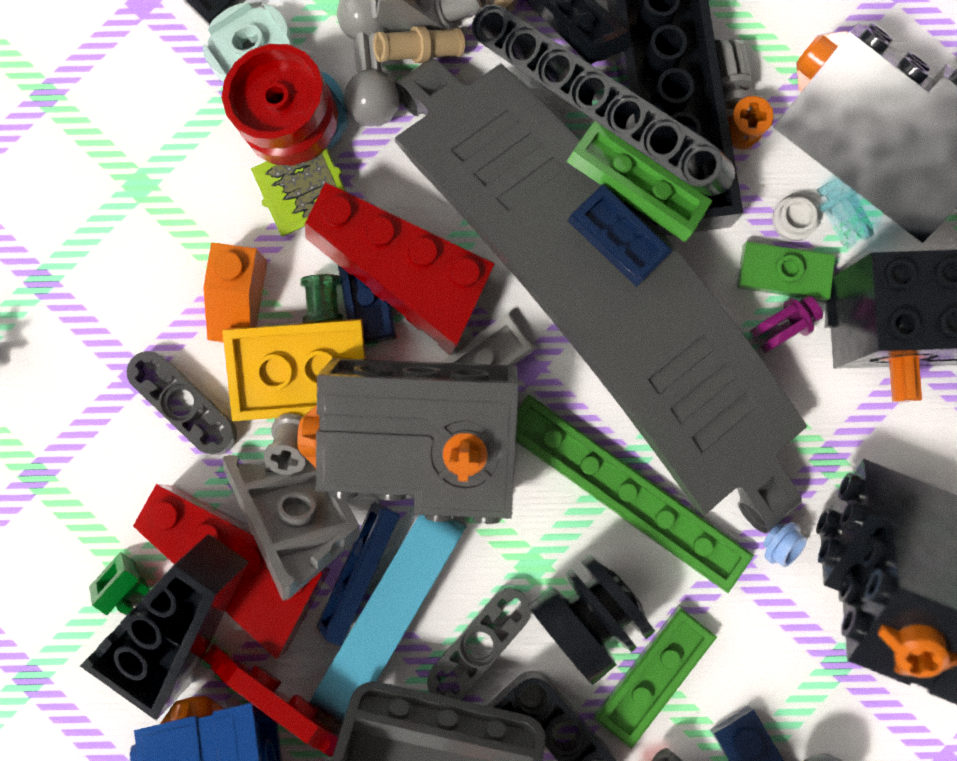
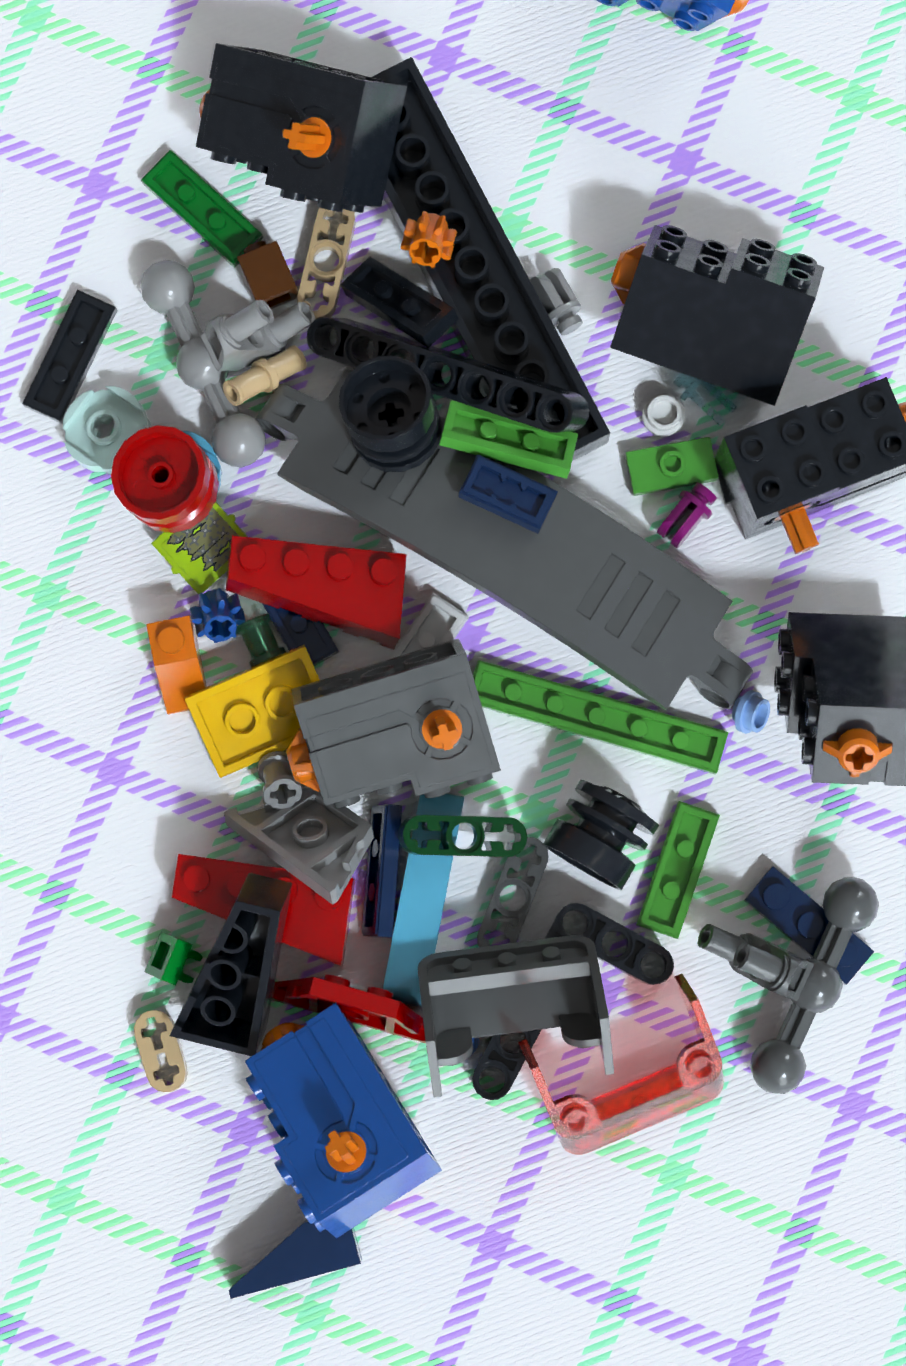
camera: 20 degrees left, 0 degrees up
dark grey beam [126,351,237,455] -> none
orange bush [728,96,774,150] -> none
none -> tan beam [134,1010,188,1092]
none -> blue gear [190,588,246,643]
none -> black wheel [339,356,442,472]
none -> dark green beam [398,815,527,857]

